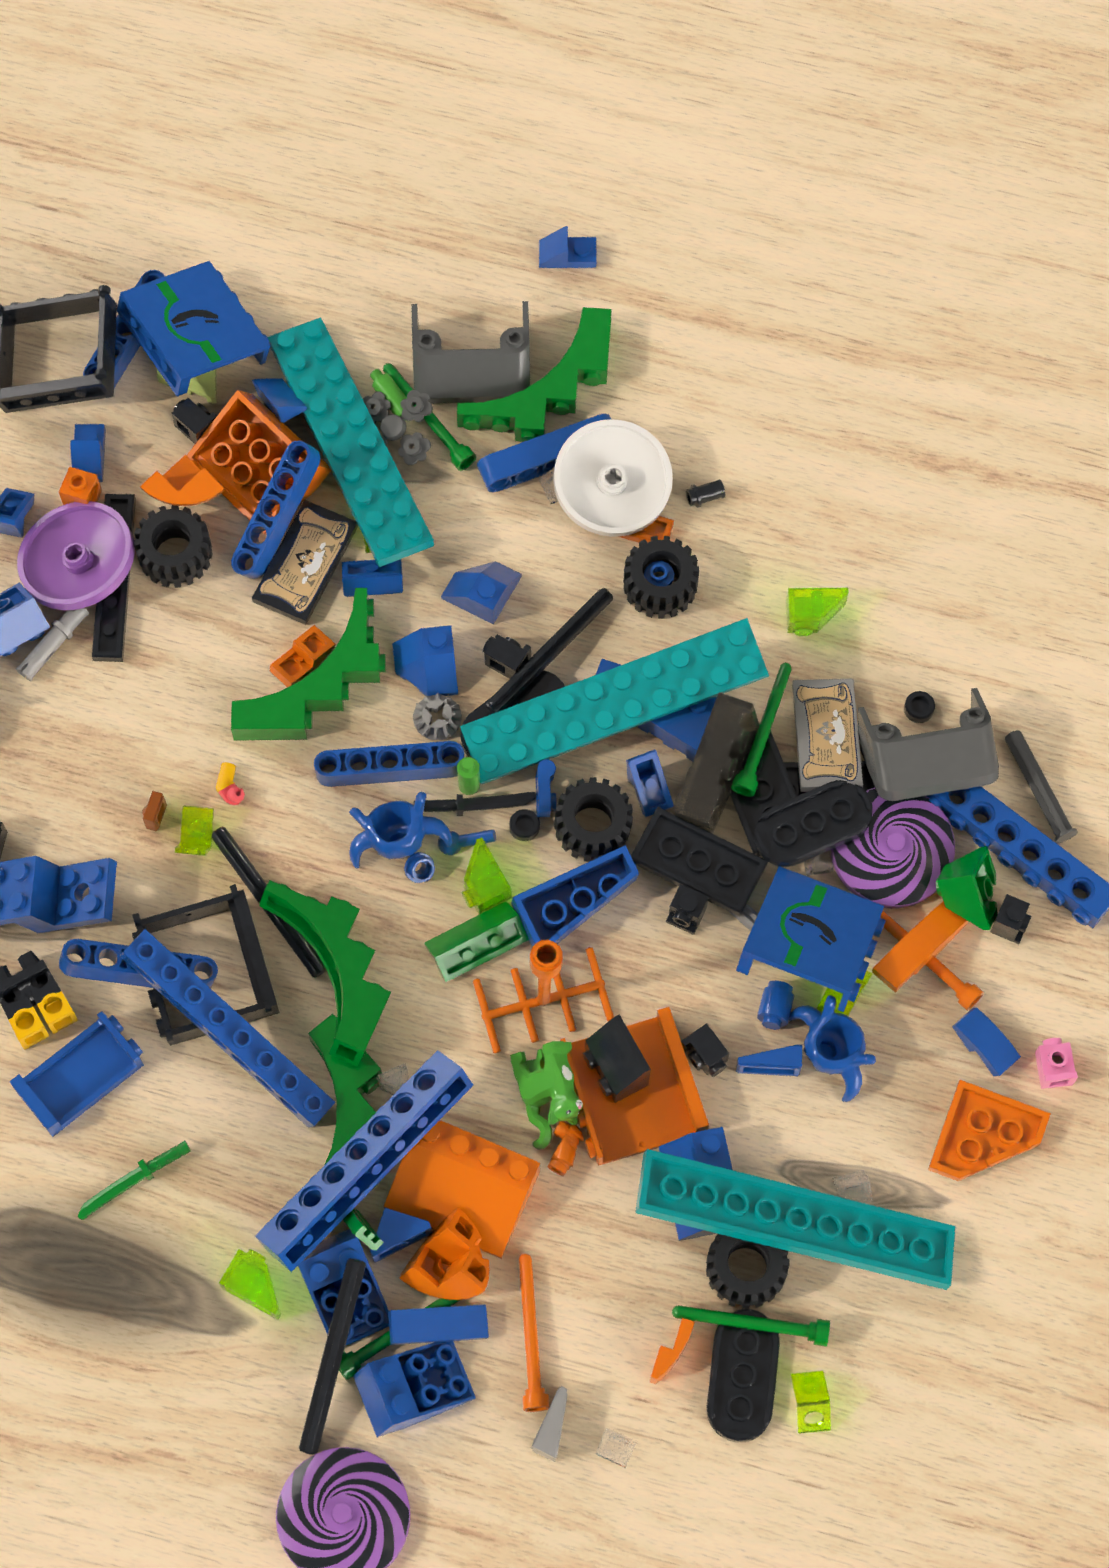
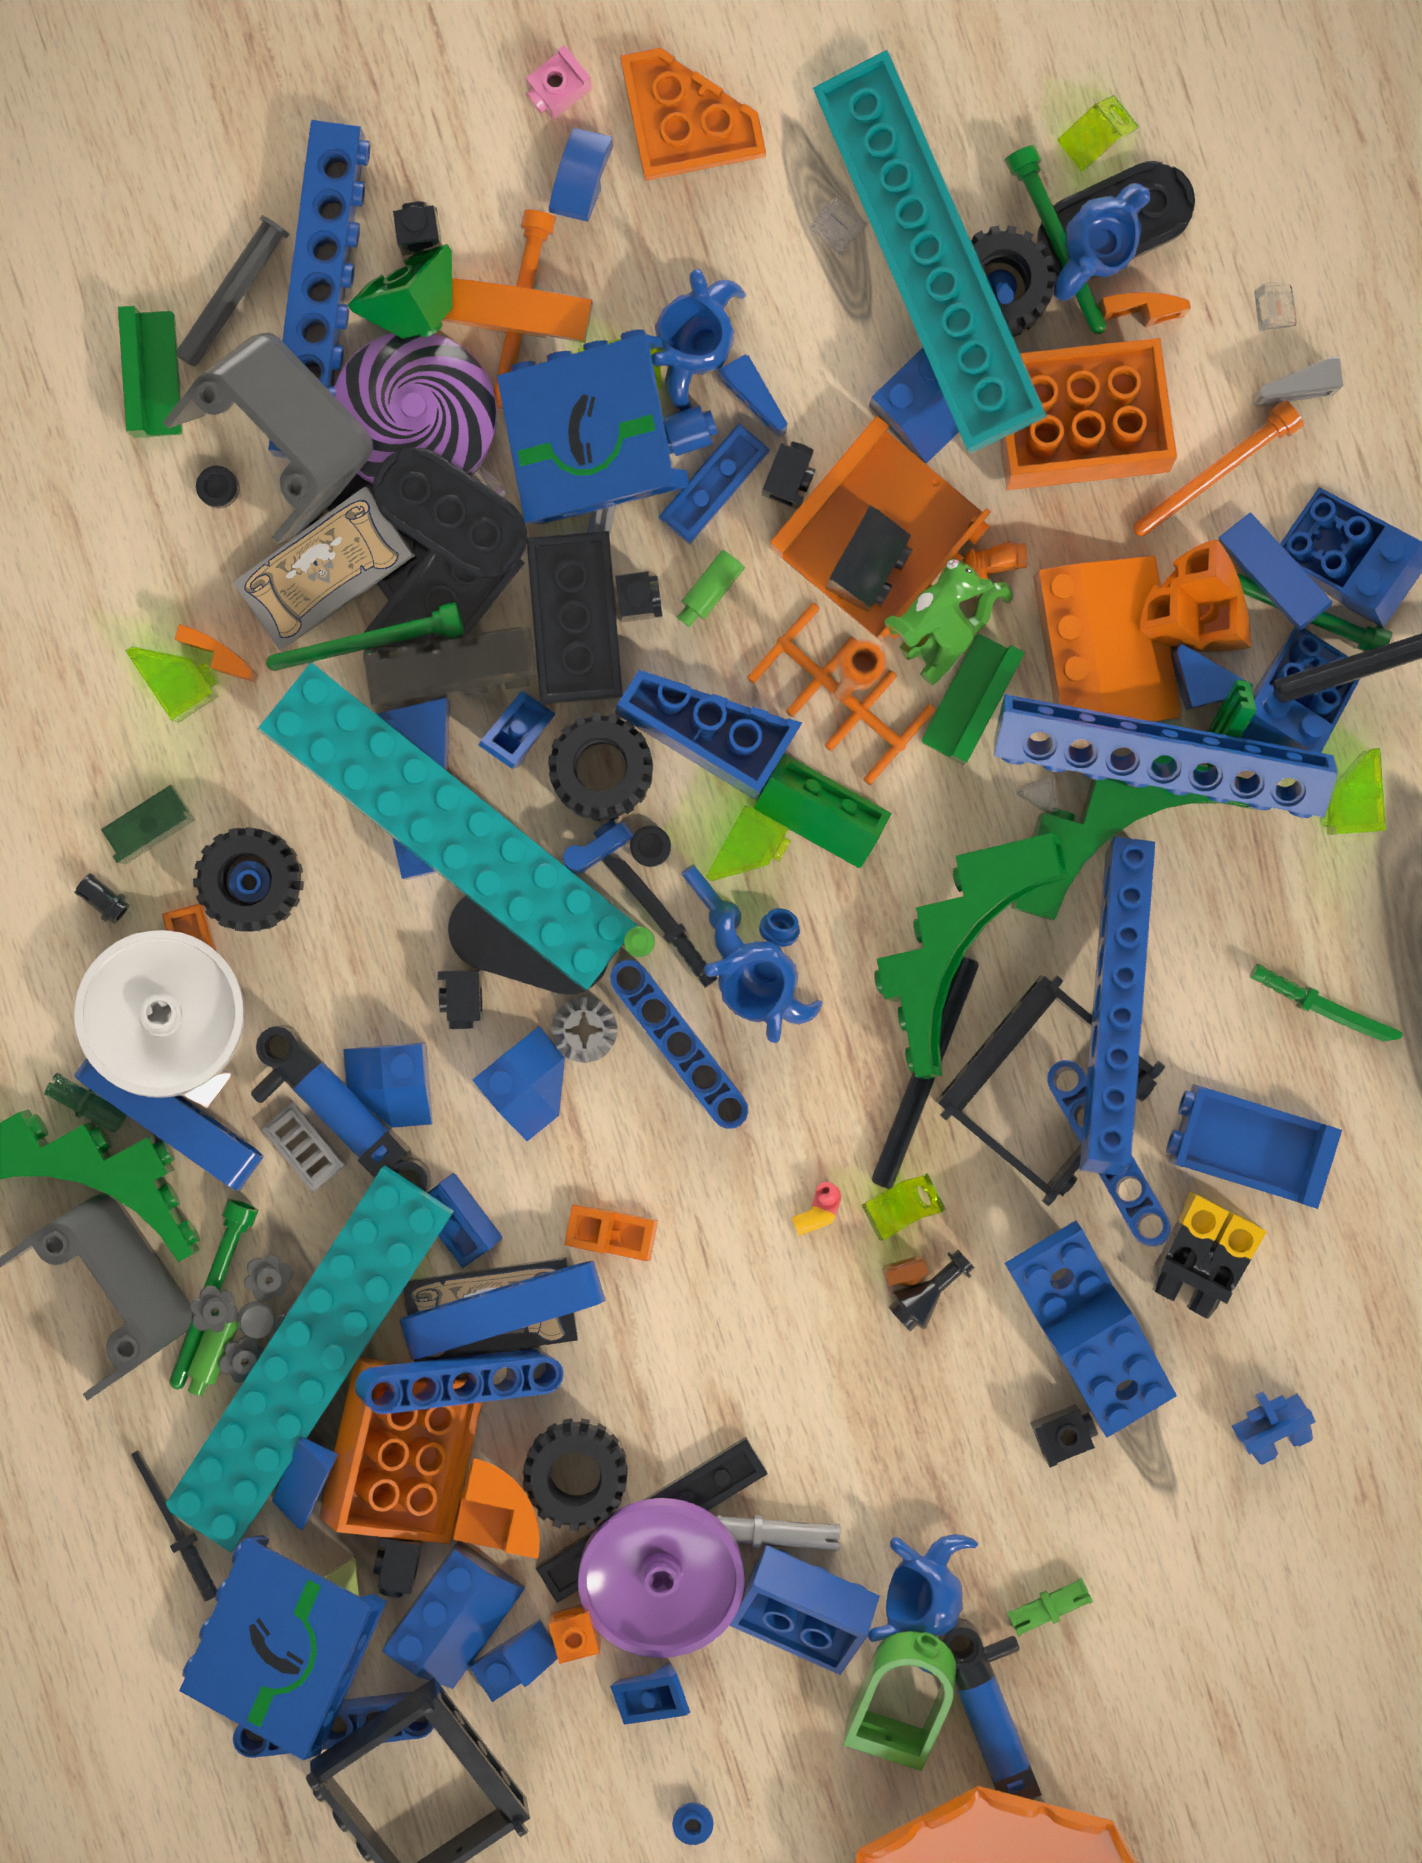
camera: 120 degrees left, 20 degrees up
green arch [231,588,386,741] -> none
black axle [486,588,613,714] -> none
none -> clear green axle [44,1073,127,1132]
none -> clear green panel [101,785,195,864]
none -> green panel [118,306,183,438]
none -> black sword [131,1450,217,1602]
none -> orange slope [175,624,258,683]
none -> piece [251,1025,431,1192]
none -> light grey slope [262,1101,347,1192]
none -> blue slope [382,1541,525,1689]
none -> blue beam [399,1260,606,1360]
none -> blue tile [659,423,770,545]
none -> bright green cylinder [677,550,745,628]
none -> black piece [888,1250,975,1332]
none -> green panel [921,634,1025,765]
none -> blue bar [987,269,1017,304]
none -> orange slope [1000,338,1177,491]
none -> blue piece [1054,183,1150,301]

